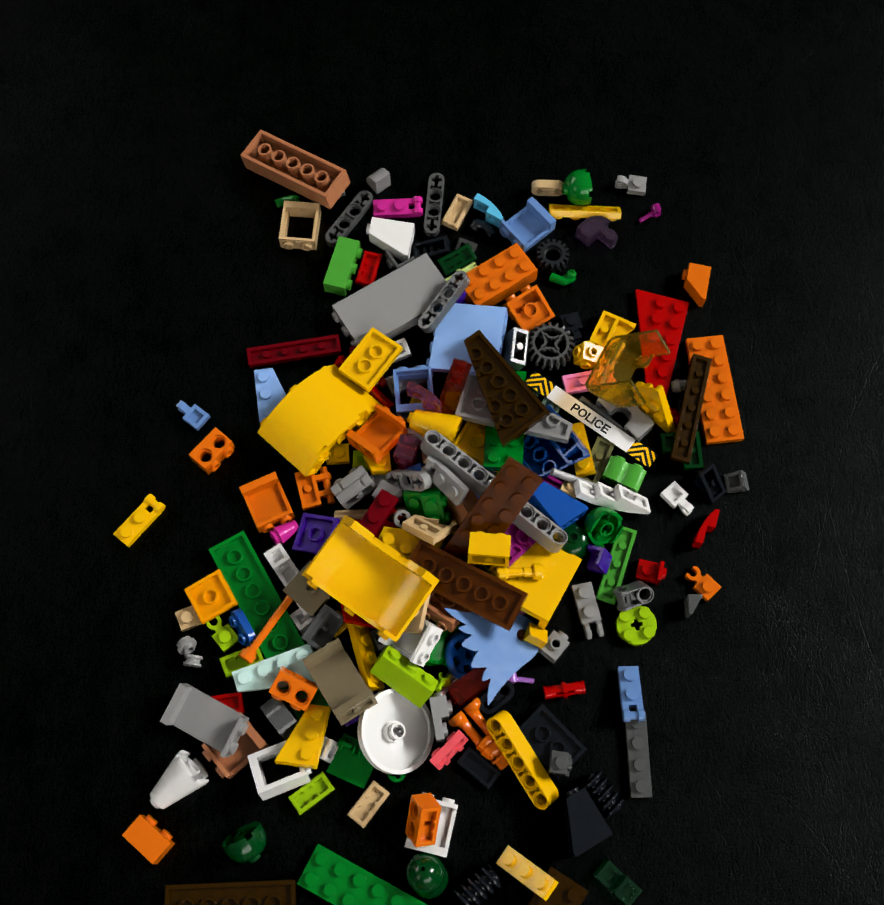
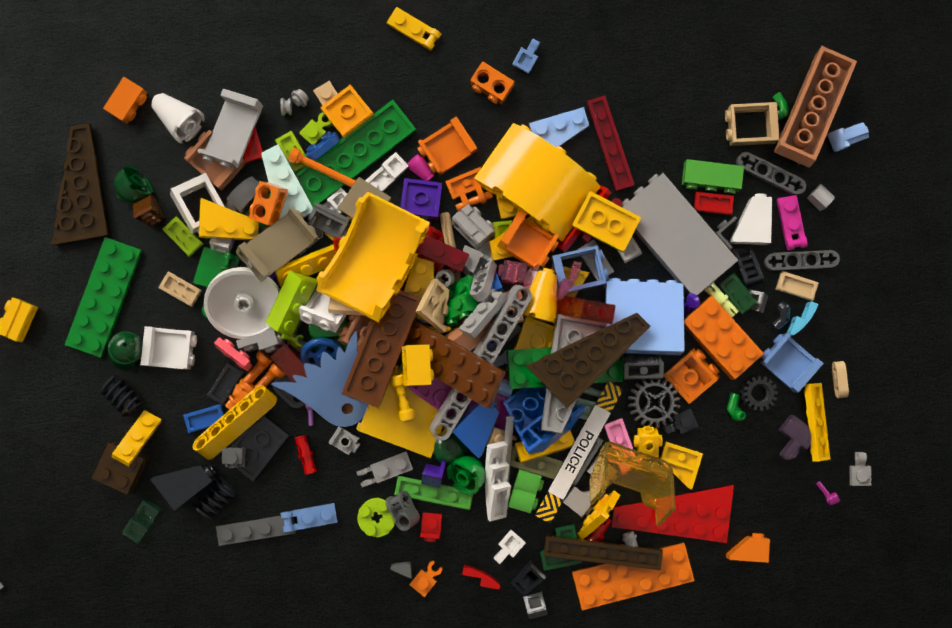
camera: 80 degrees right, 15 degrees up
orange brick [405,793,441,847] -> none
dark grey beam [418,270,470,333] -> none
yellow slope [523,622,548,649] -> none
green cylinder [562,169,592,206] -> none
none -> reddish brown slope [133,195,165,227]
none -> blue tile [183,404,224,433]
none -> light blue piece [827,123,869,152]

